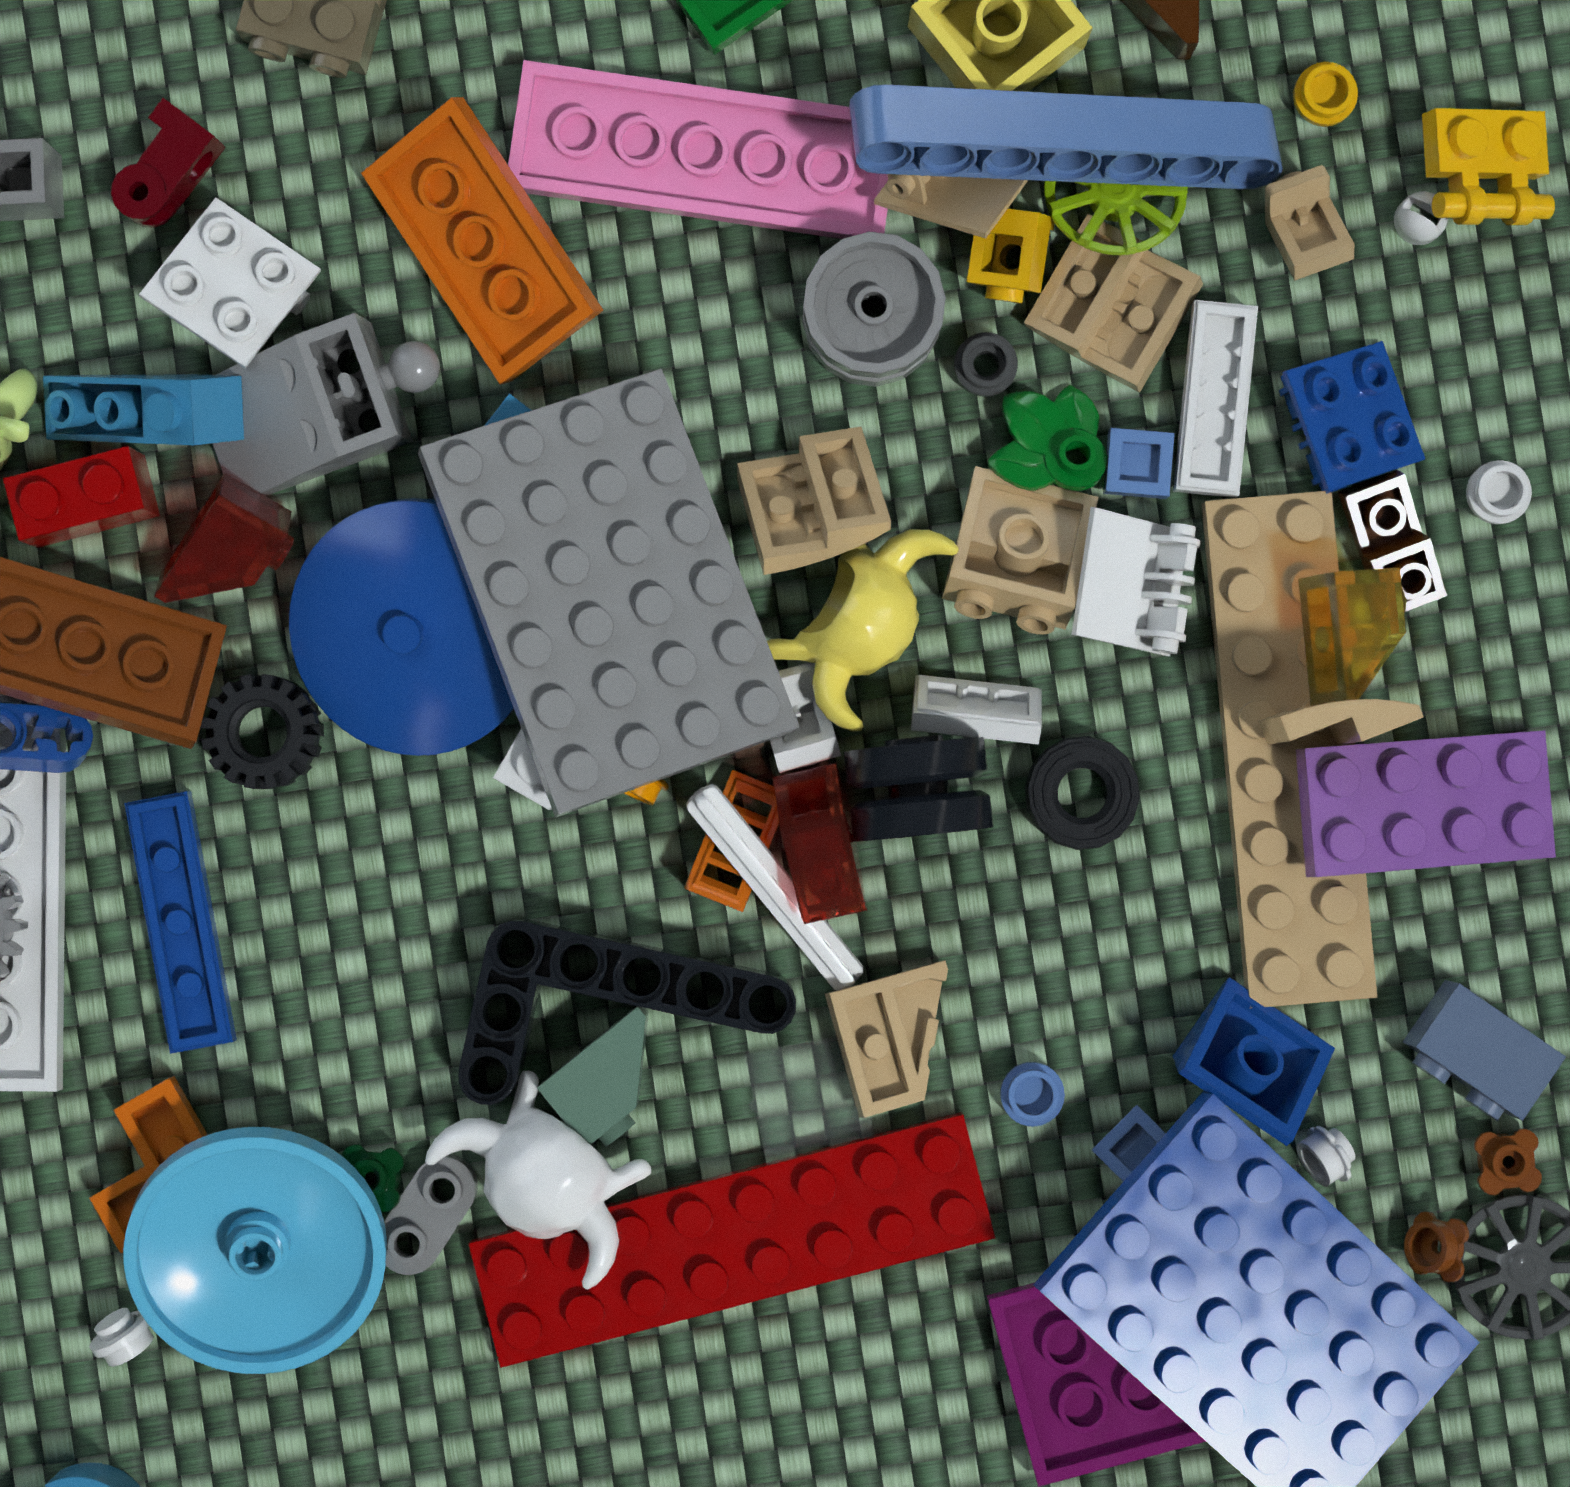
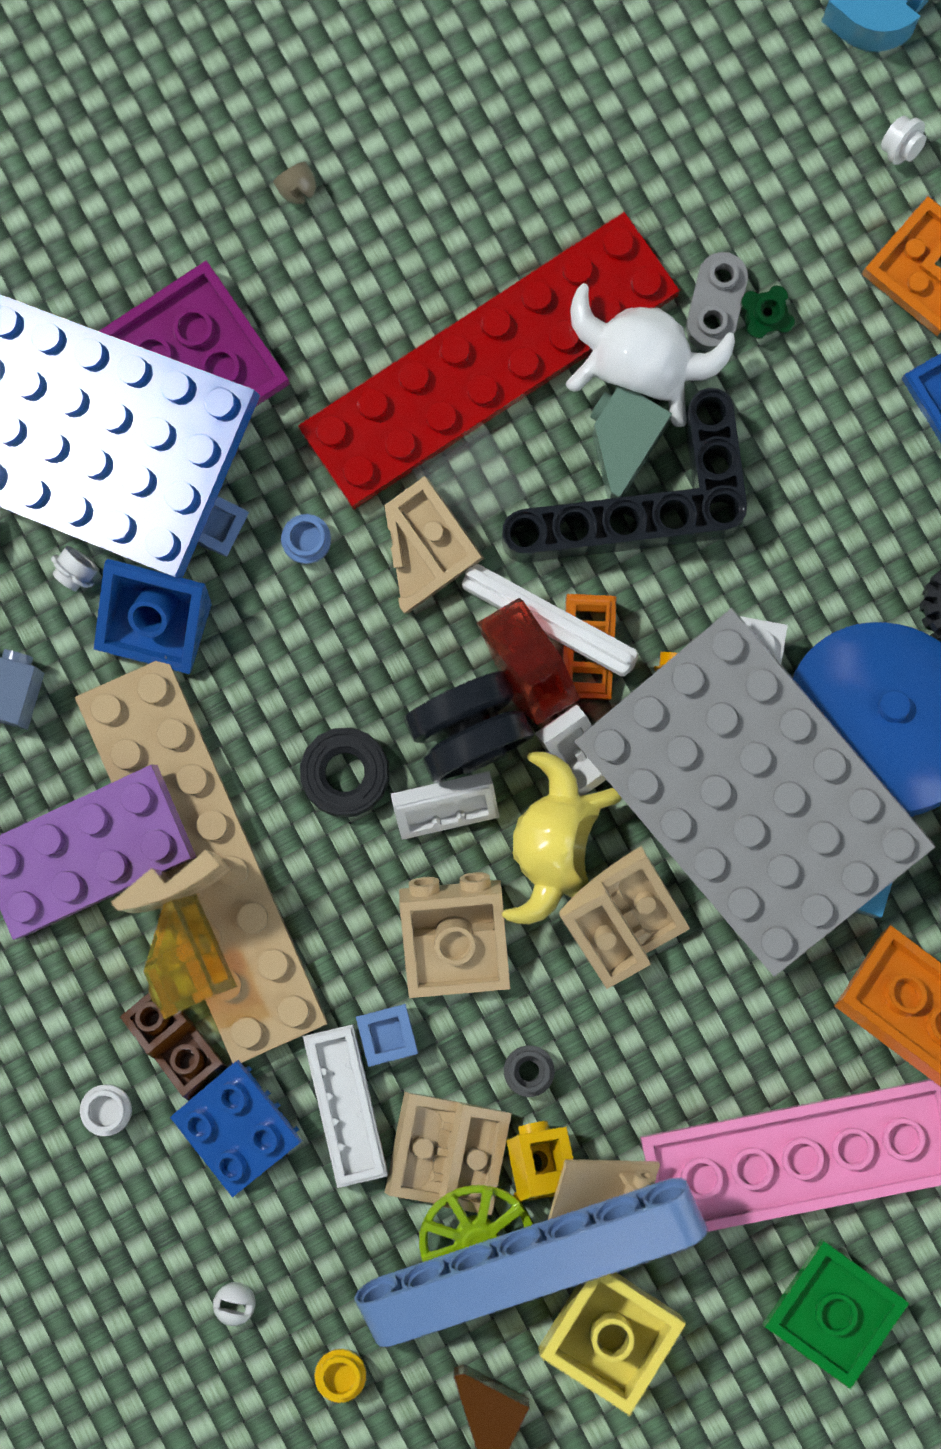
camera: 170 degrees right, 5 degrees down
medium azure dish [123,1127,387,1374] -> none
light grey wheel [802,231,946,387] -> none
green plate [988,385,1108,491] -> none
white hinge [1071,507,1201,656] -> none
tan bracket [1265,165,1355,281] -> none
yellow plate [1422,108,1555,225] -> none

